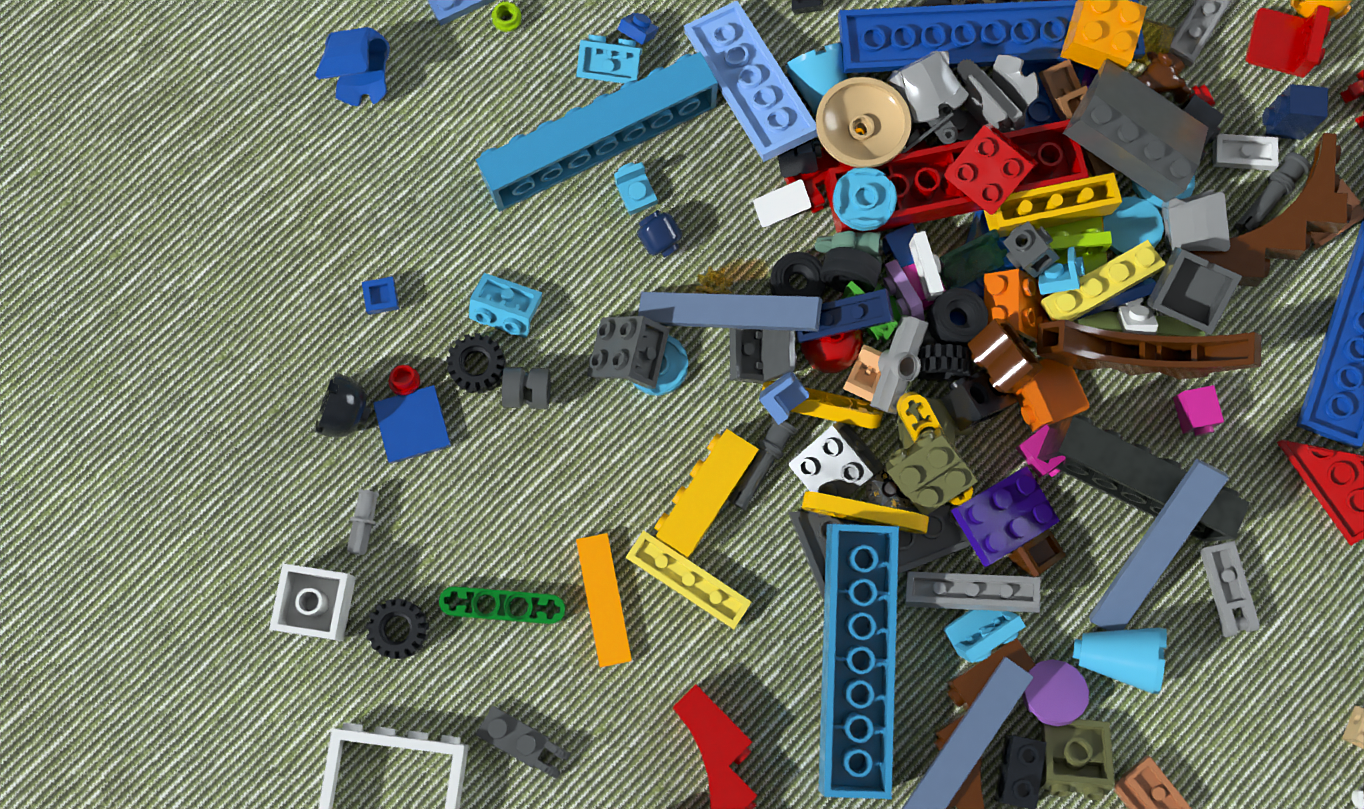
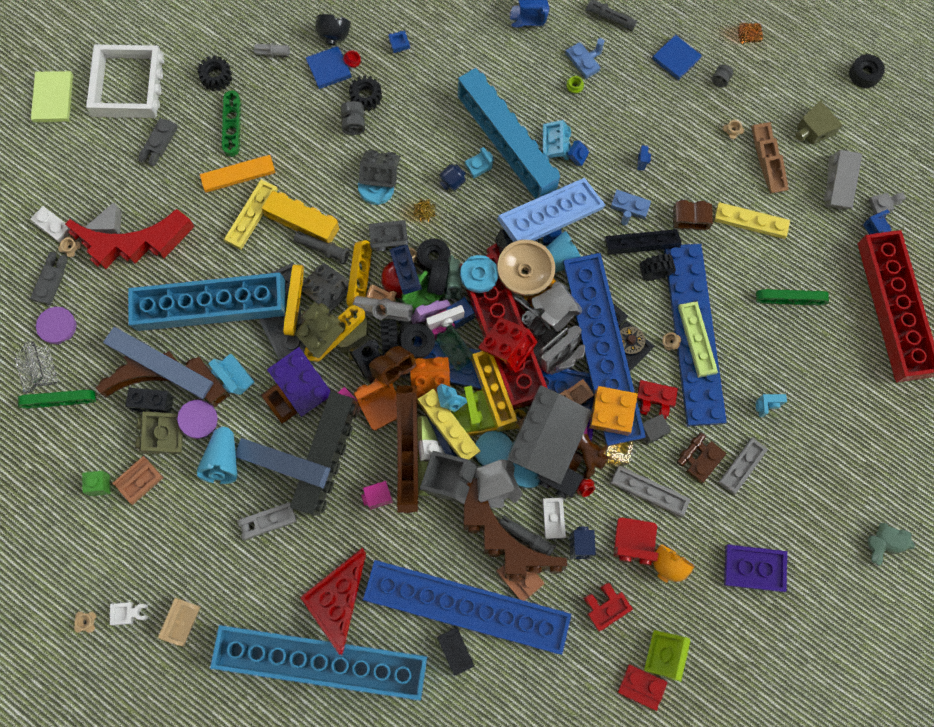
camera: 80 degrees right, 5 degrees down
white brick [269,564,356,641] -> none
medium azure bracket [469,273,542,338] -> none
sand blue tile [638,292,822,332] -> none
white sticker [753,179,811,228] -> none
medium blue panel [759,372,809,425] -> none
light grey plate [906,571,1041,613] -> none
dark grey brick [1003,221,1060,278] -> none

